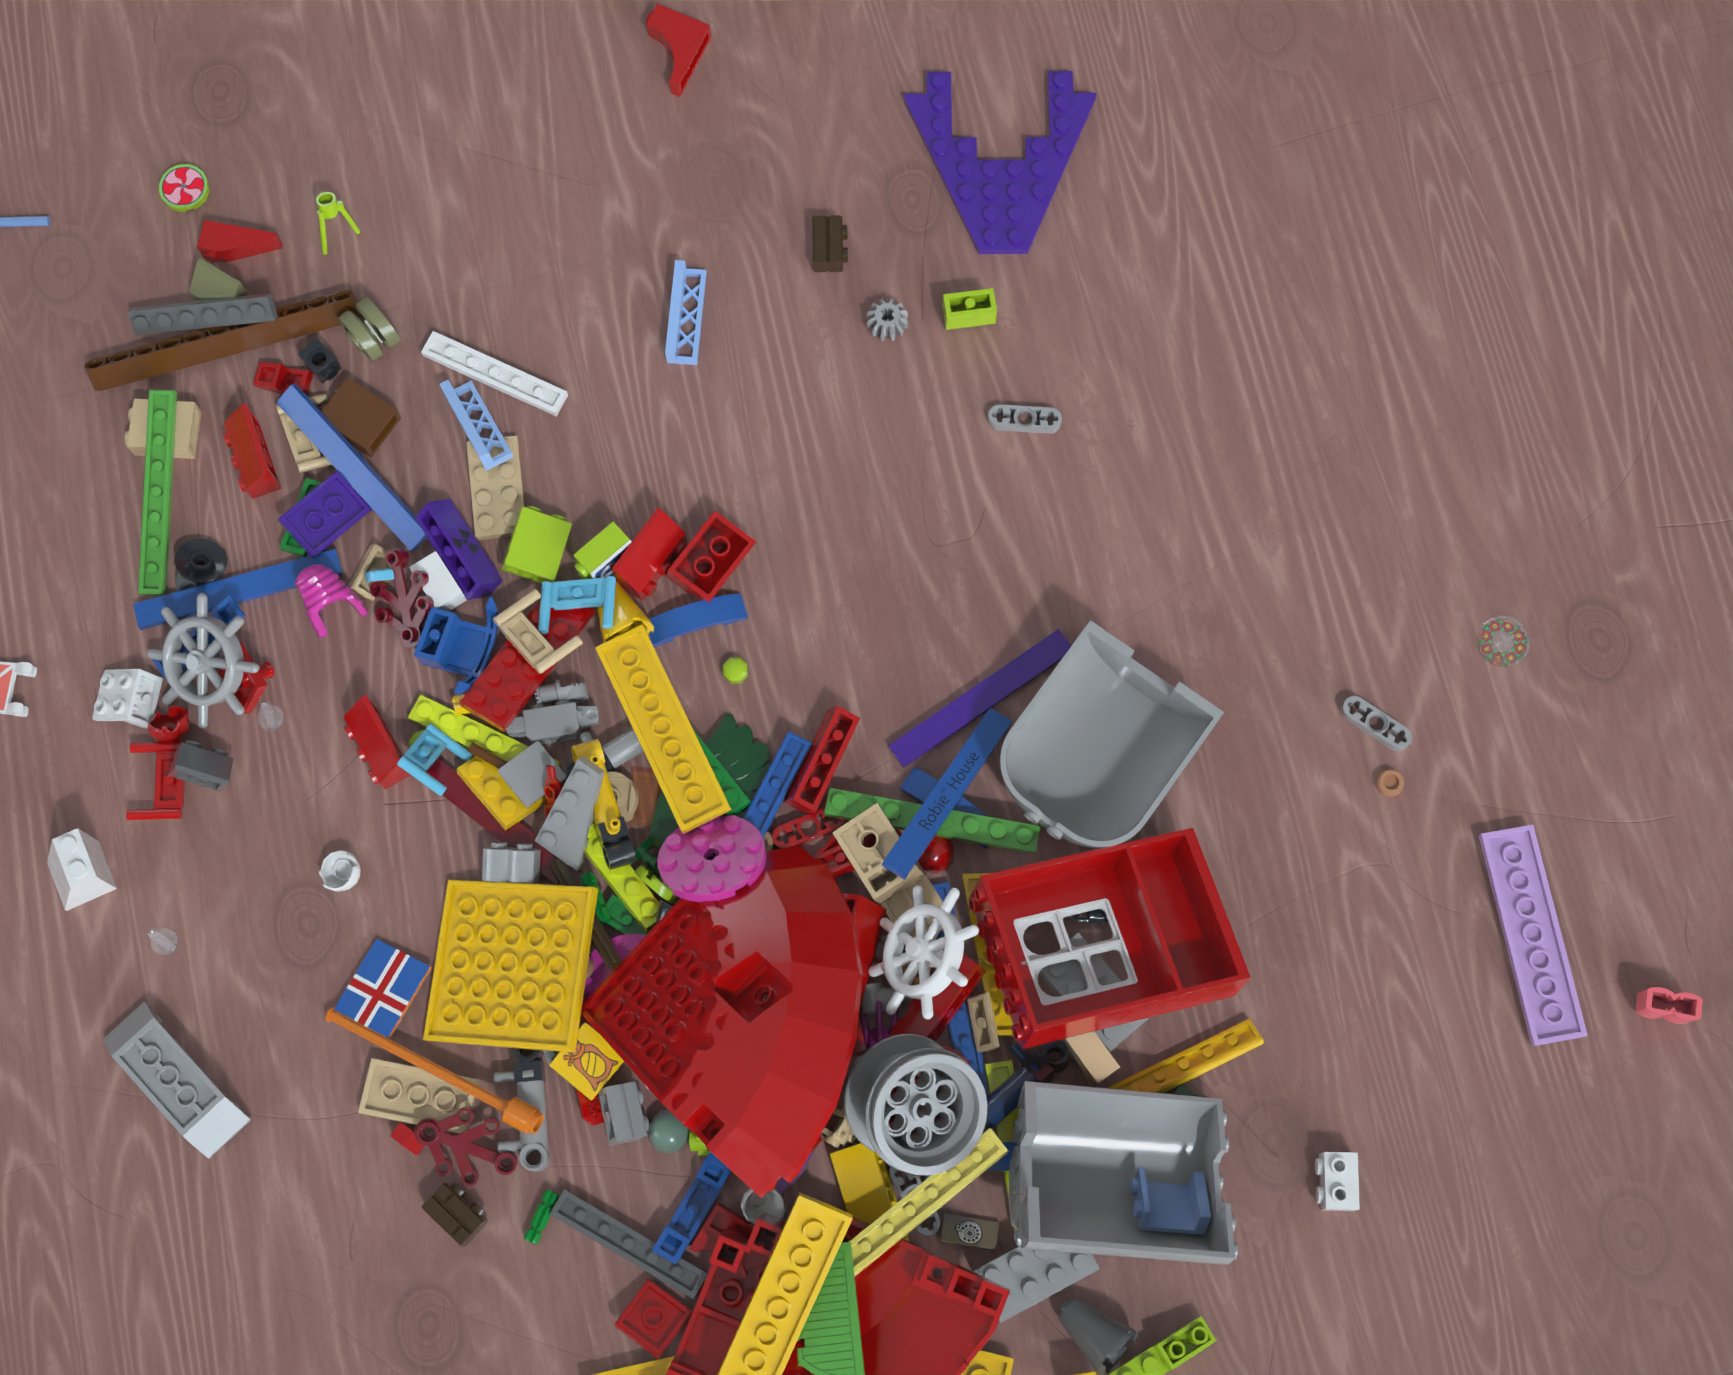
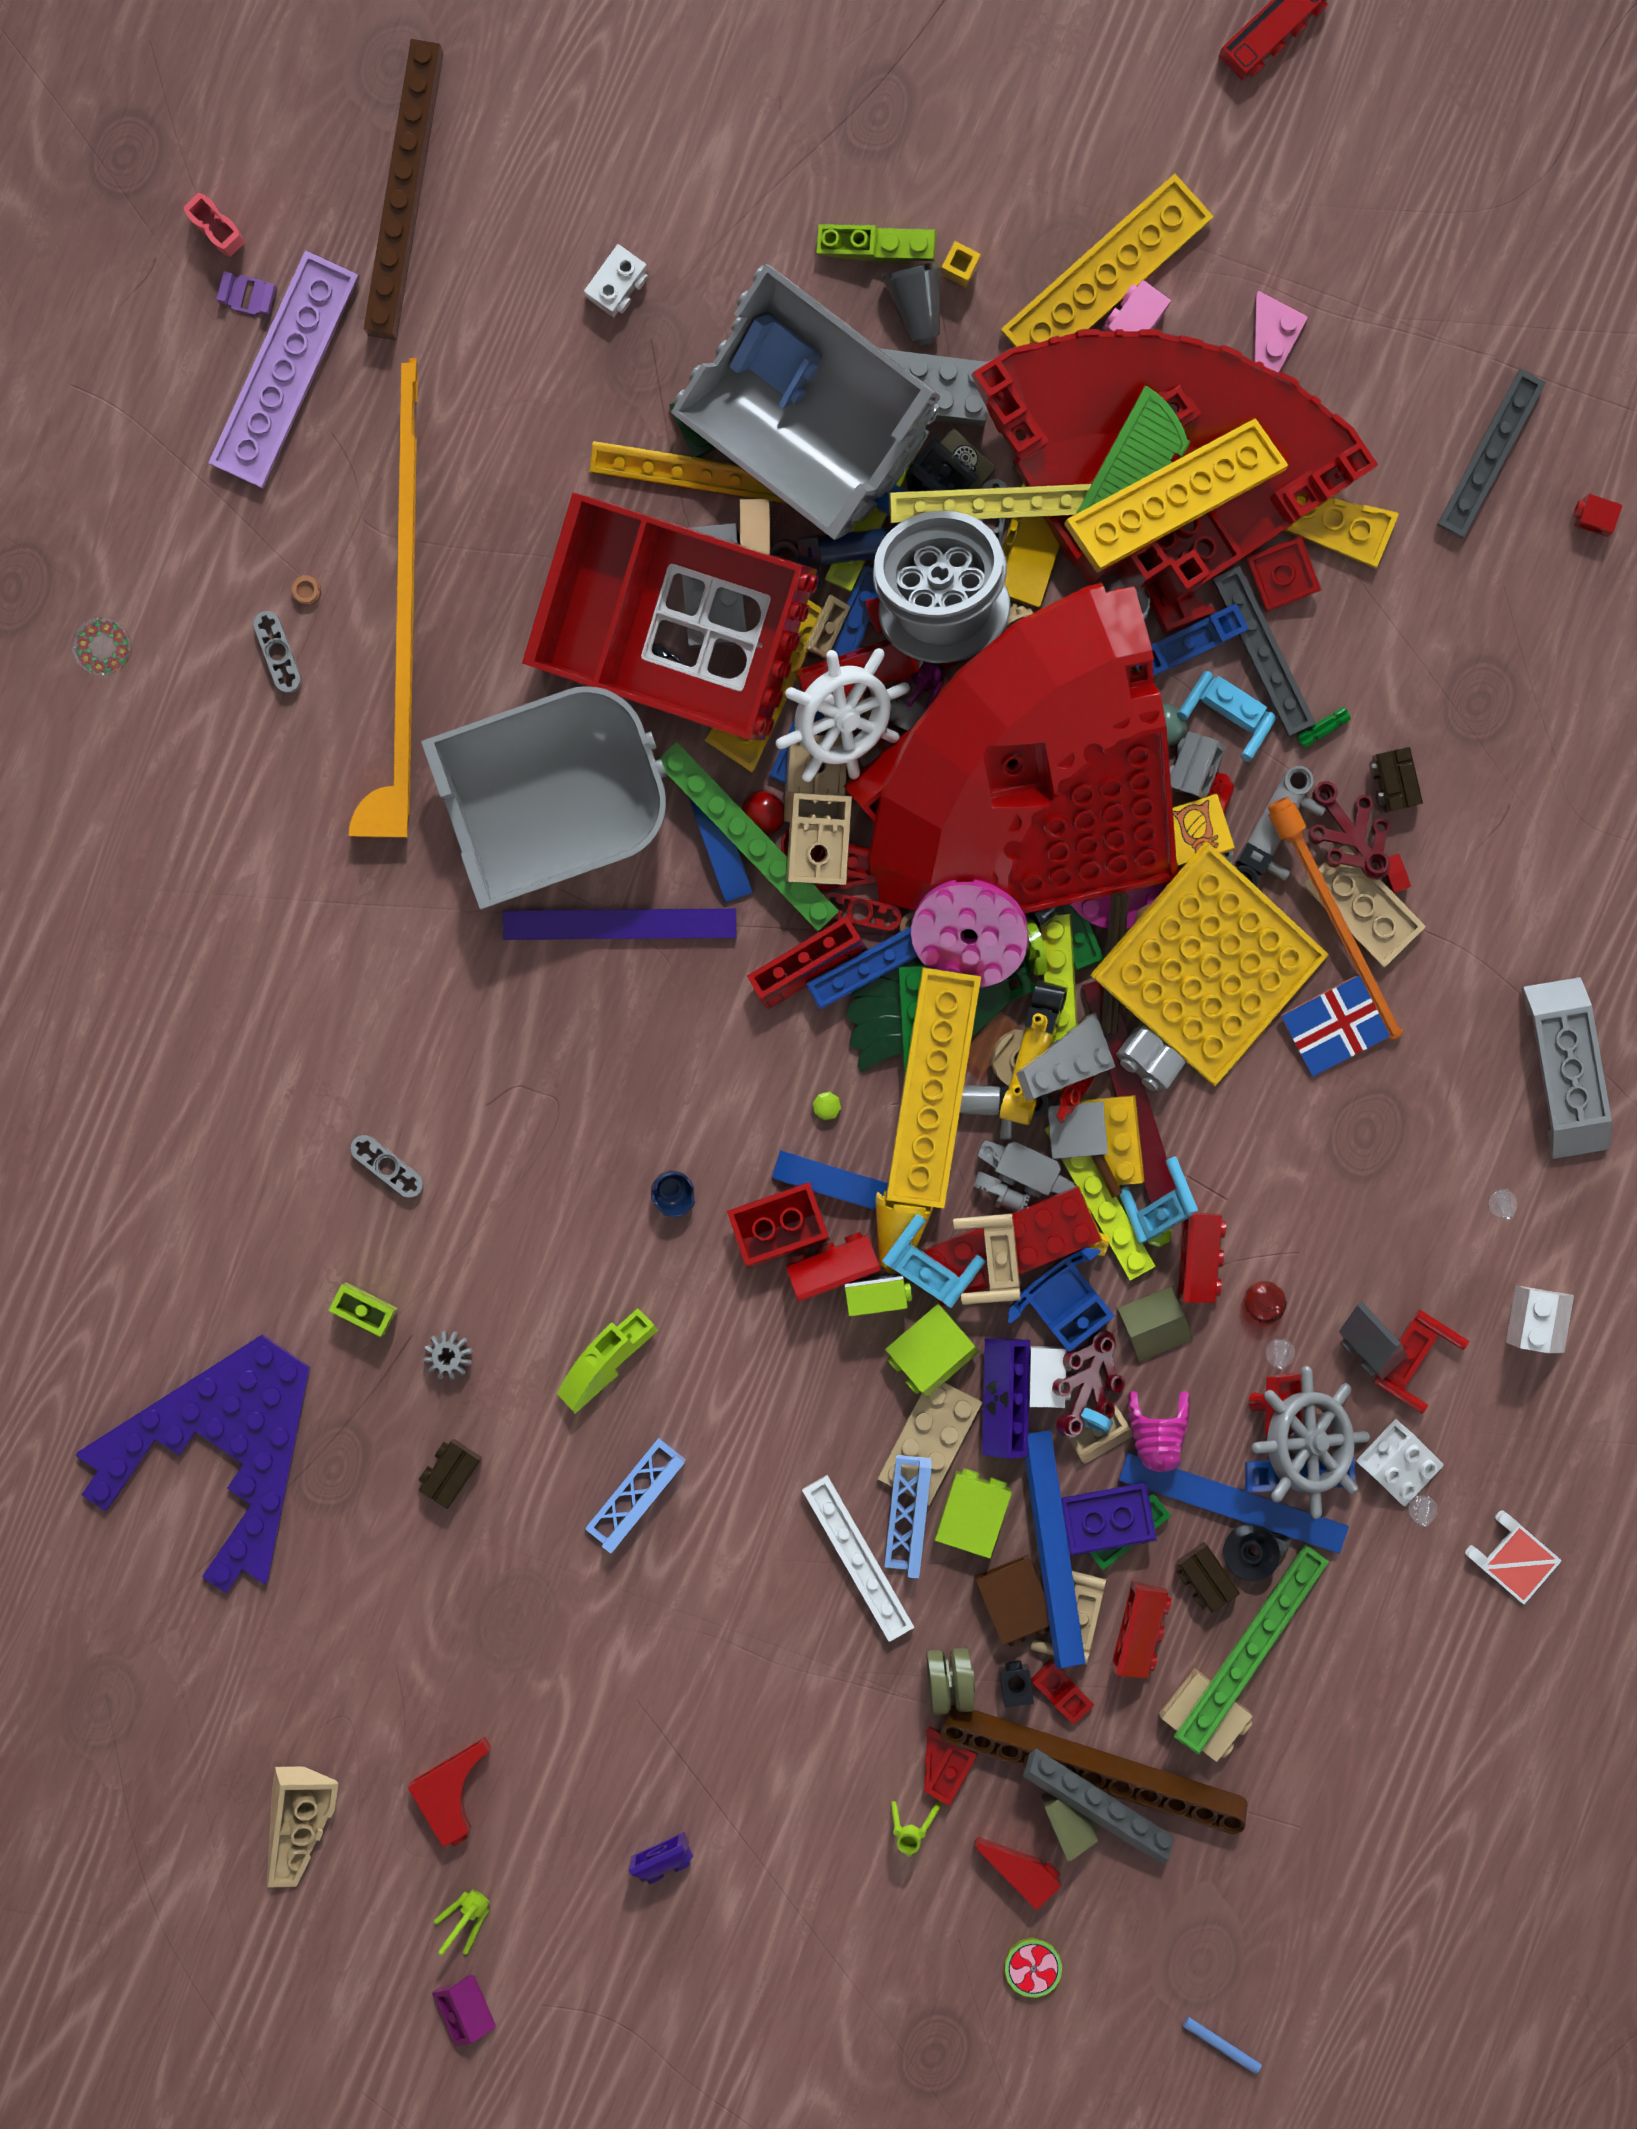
camera: 145 degrees left, 15 degrees up
red hair [147,706,189,742] -> none
white hair [319,850,361,892] -> none
green axle [580,872,610,923] -> none
blue tile [882,708,1012,880] -> none
none -> medium lavender piece [217,271,277,316]
none -> light orange piece [349,358,418,838]
none -> reddish brown brick [363,39,444,340]
none -> lime slope [557,1308,659,1414]
none -> dark purple slope [629,1832,693,1884]
none -> dark blue hair [651,1170,695,1218]
none -> black slope [905,438,979,492]
none -> red wing [924,1726,978,1806]
none -> lime brick [934,1468,1012,1558]
none -> olive slope [1117,1286,1193,1362]
none -> dark brown brick [1176,1542,1240,1613]
none -> medium azure plate [1177,671,1277,762]
none -> clear red hair [1241,1281,1287,1327]
none -> clear plate [1408,1495,1438,1526]

